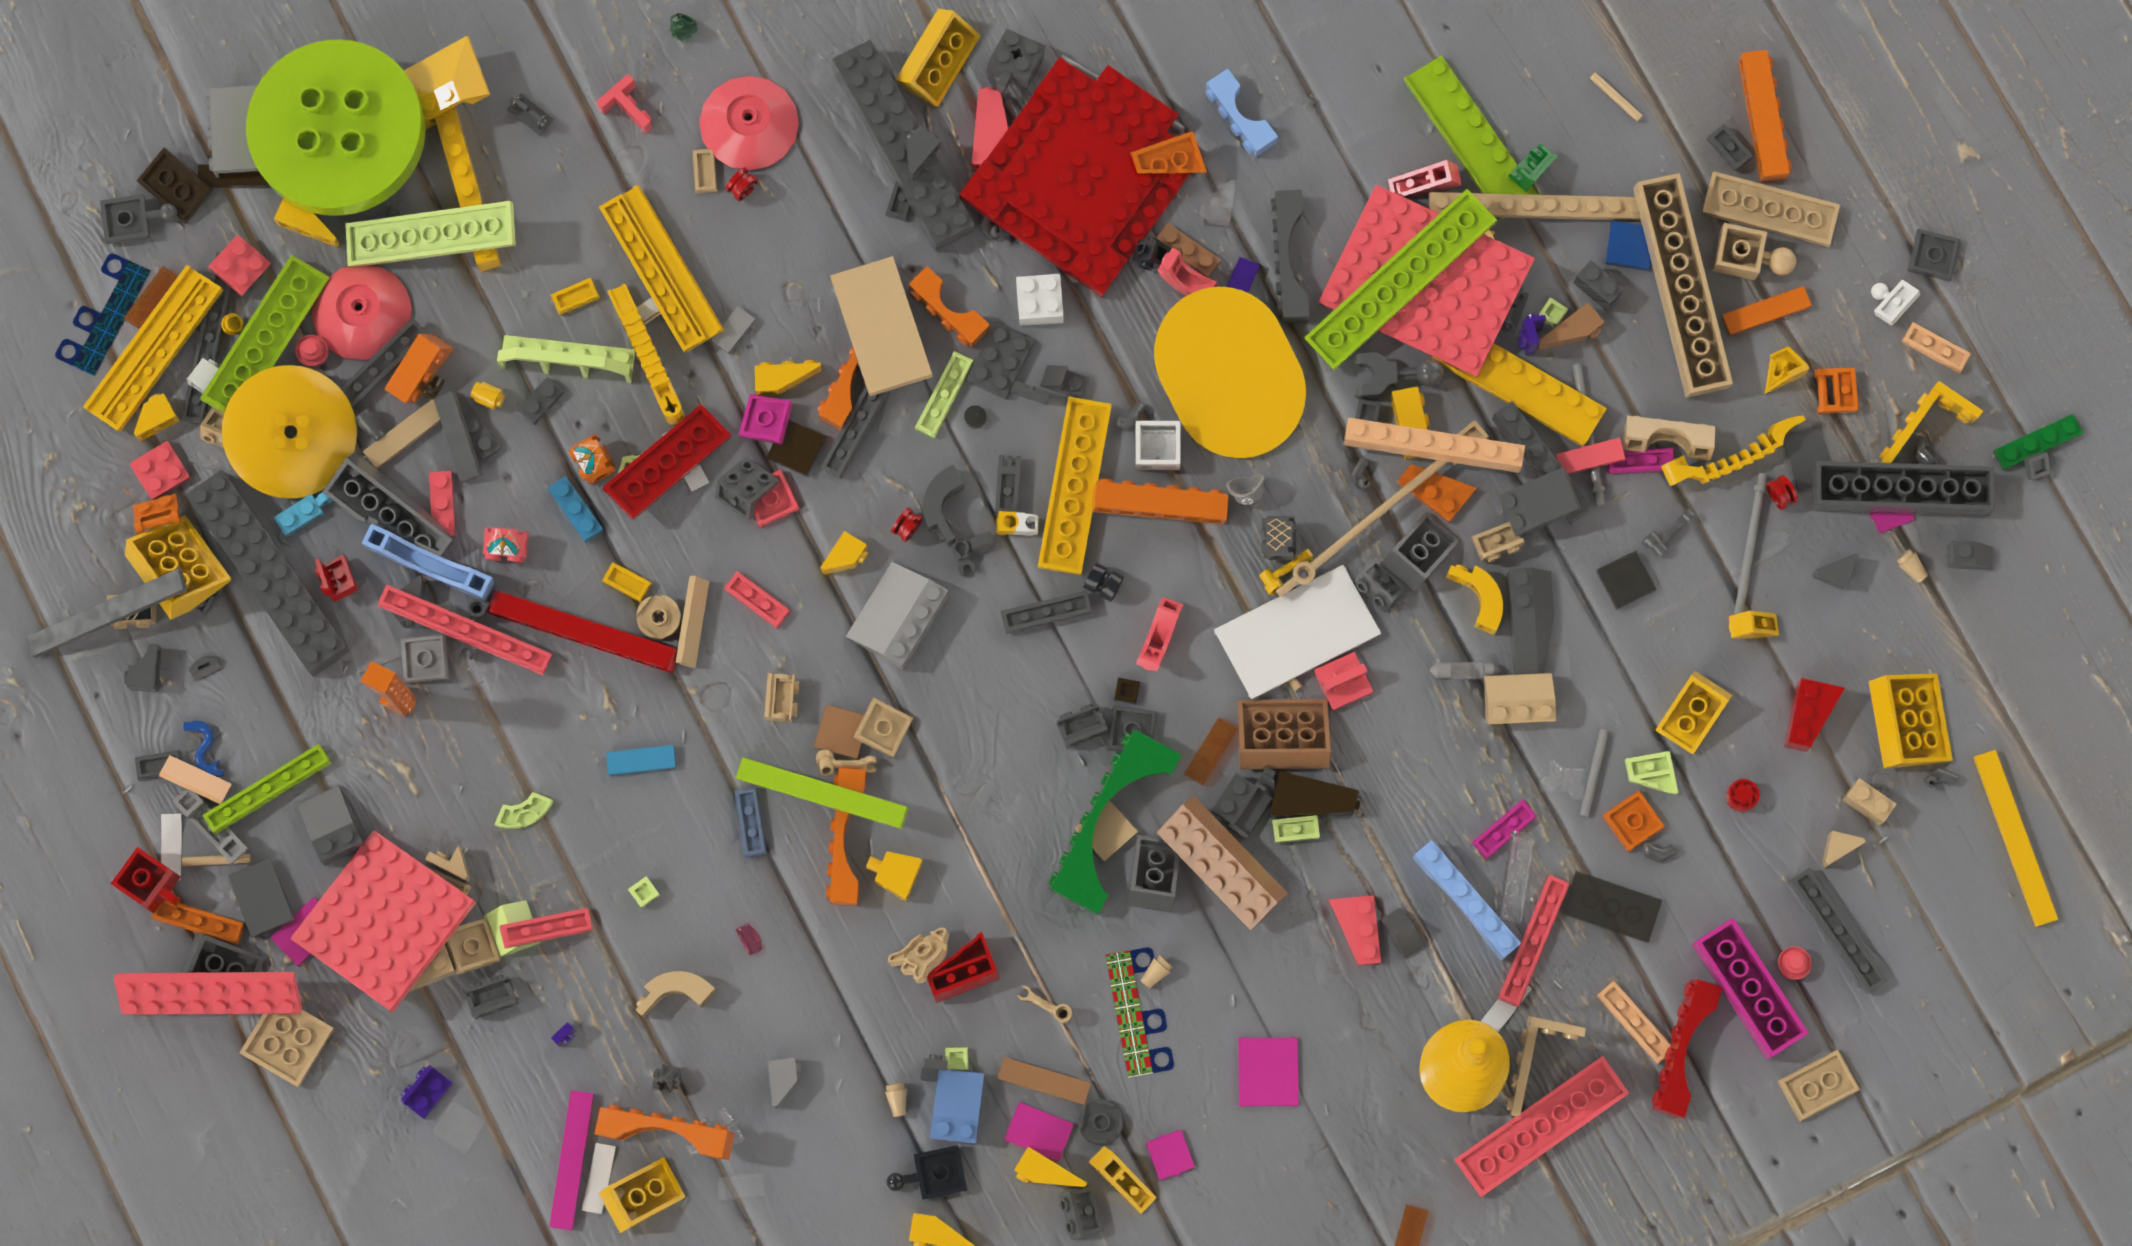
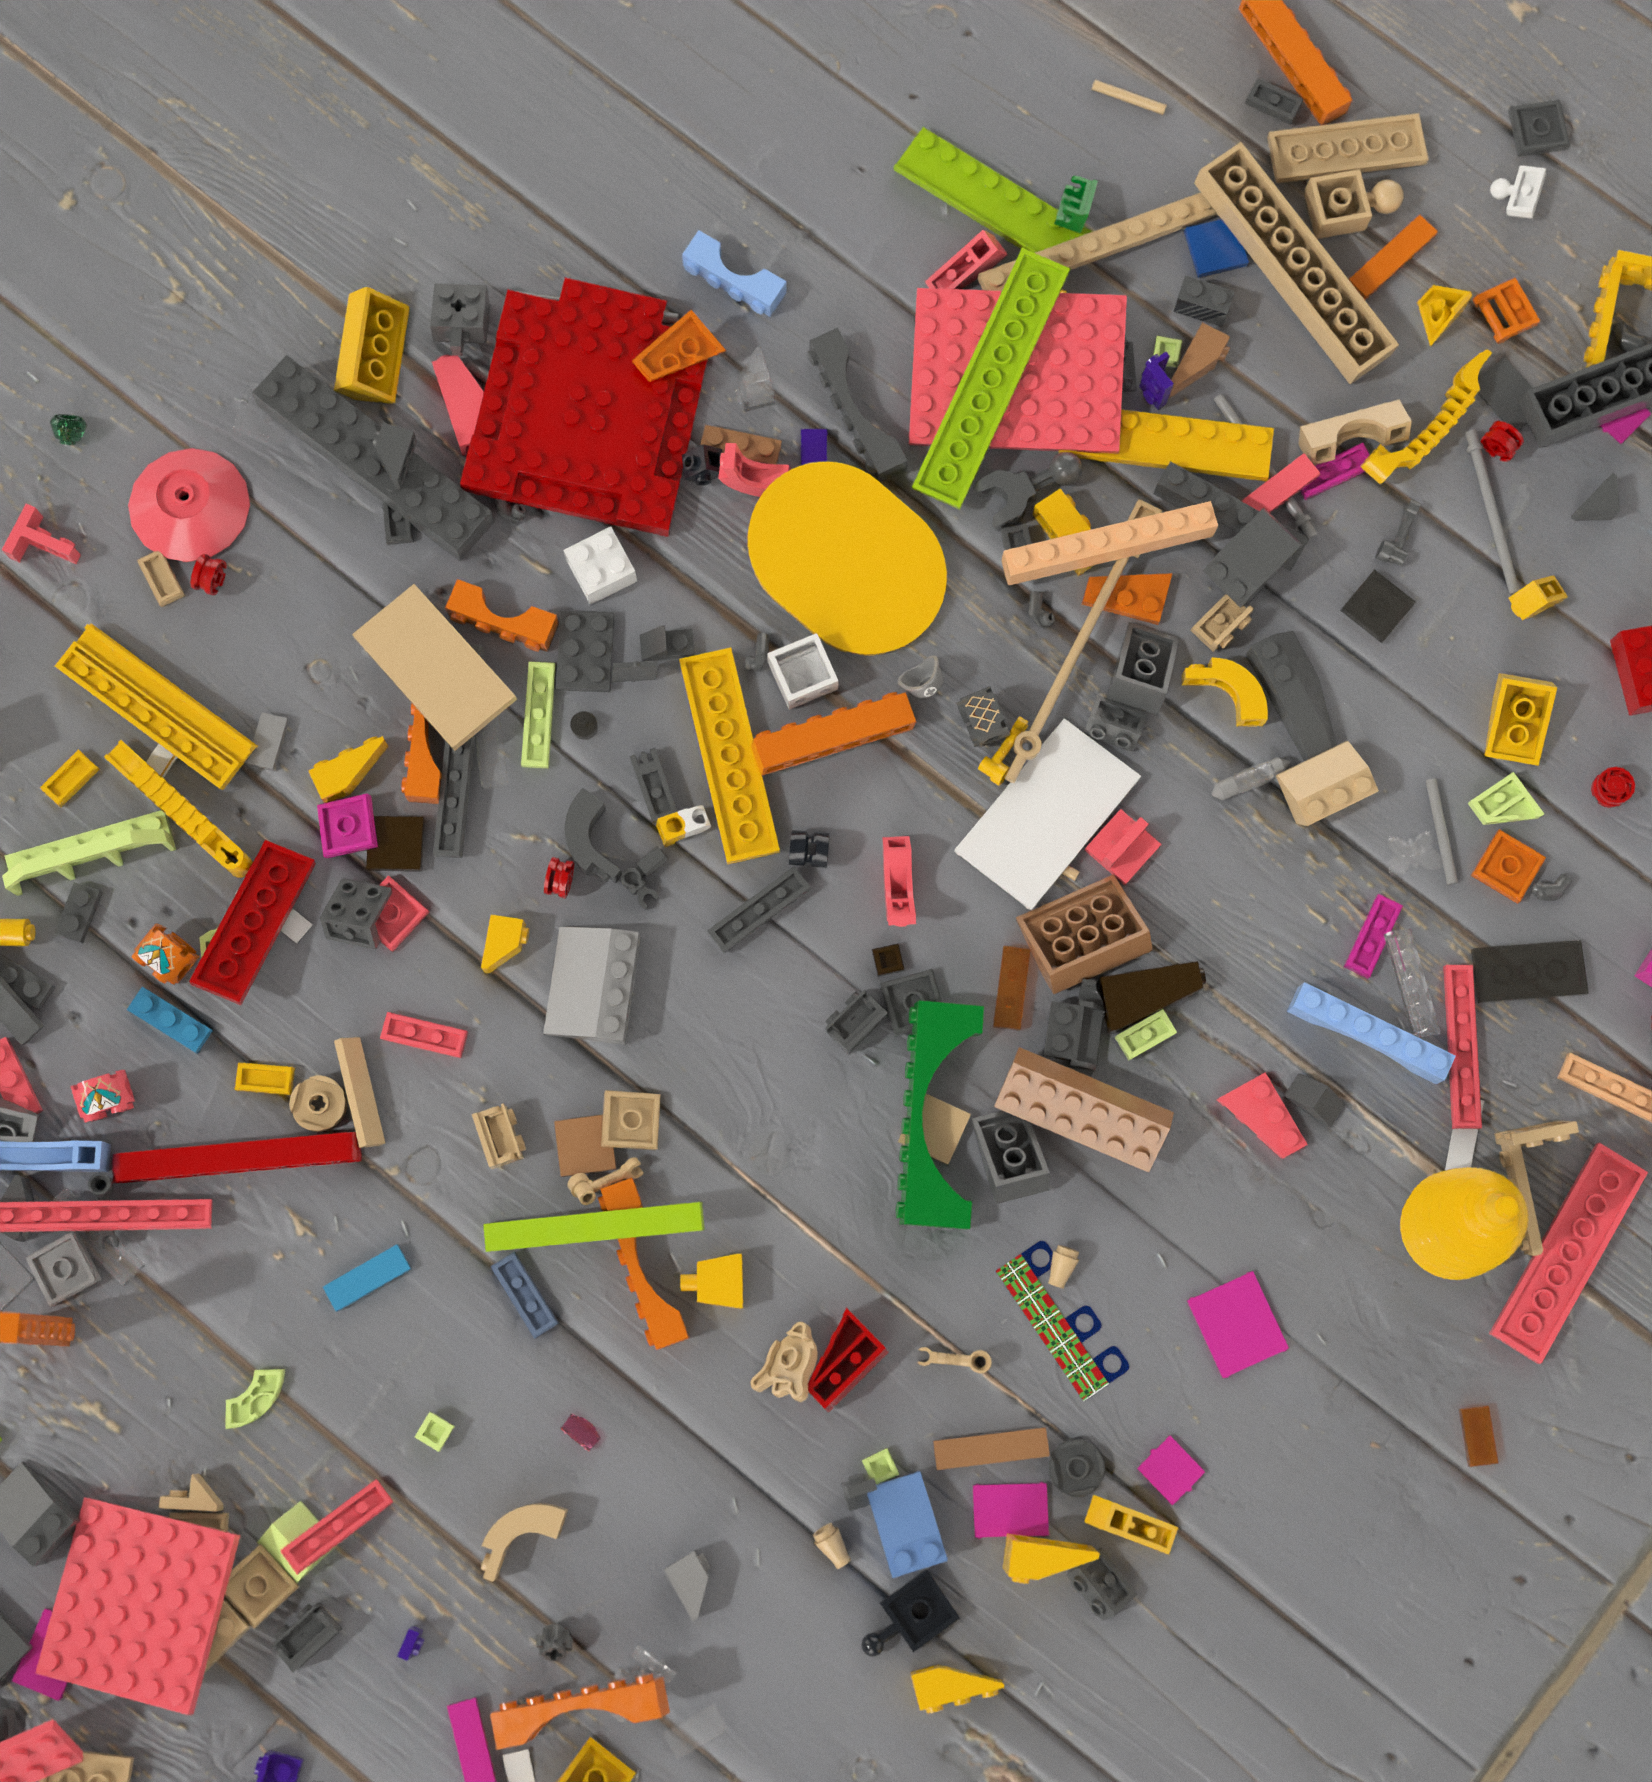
camera: 25 degrees left, 0 degrees up
light nougat tile [1902,322,1971,374] -> none

